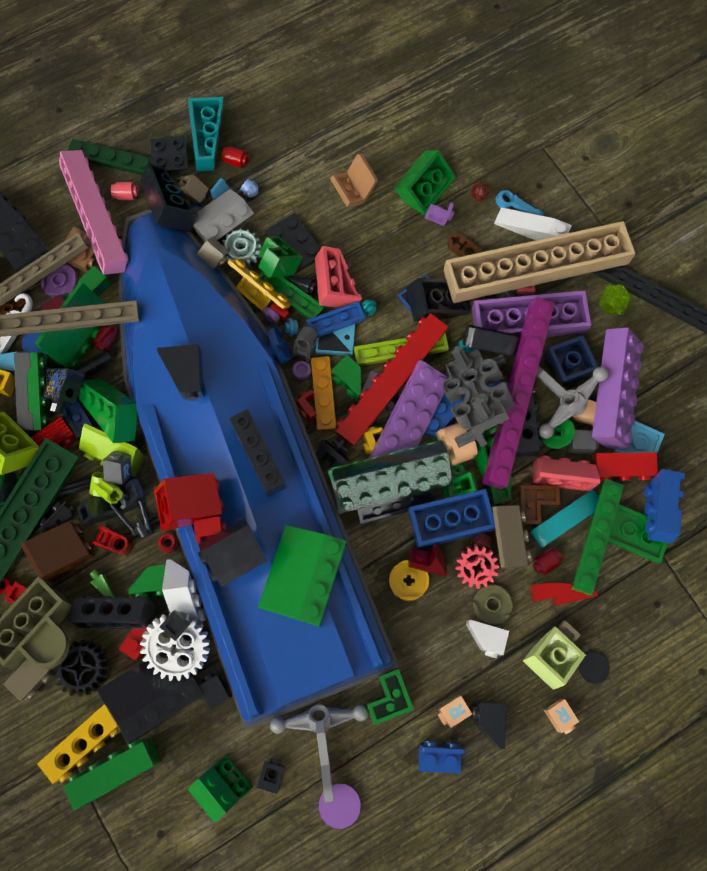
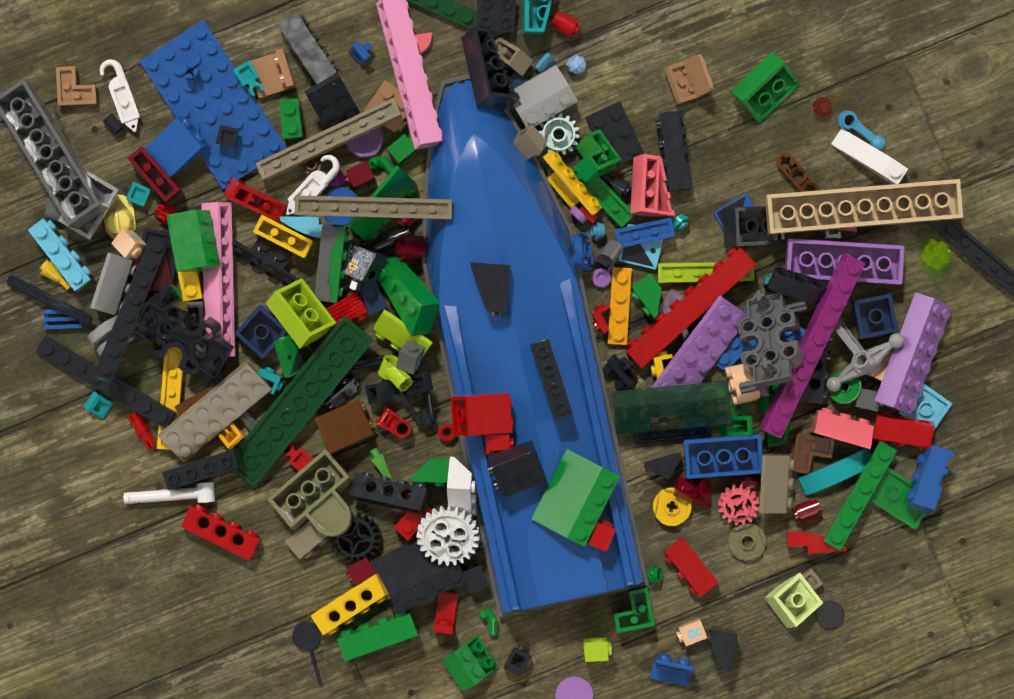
camera: 10 degrees right, 15 degrees up
coral brick [111,182,139,200] -> none
black plate [159,610,191,641] -> none
light grey piece [270,704,369,803] -> none
medium lavender bracket [424,202,454,226] -> none
white slope [466,619,509,658] -> none
light nougat brick [544,699,579,734] -> none
none -> black piece [292,621,322,685]
none -> dark red brick [346,557,375,585]
none -> blue tile [348,41,373,66]
none -> dark red brick [395,236,428,262]
none -> coral tile [414,32,432,54]
none -> red bracket [433,592,458,634]
none -> green arm [479,608,498,635]
none -> lime brick [583,637,612,662]
none -> red brick [588,520,615,552]
none -> black slope [643,452,682,480]
none -> green plate [647,565,663,584]
none -> black wedge [655,110,692,192]
none -> red brick [664,536,719,597]

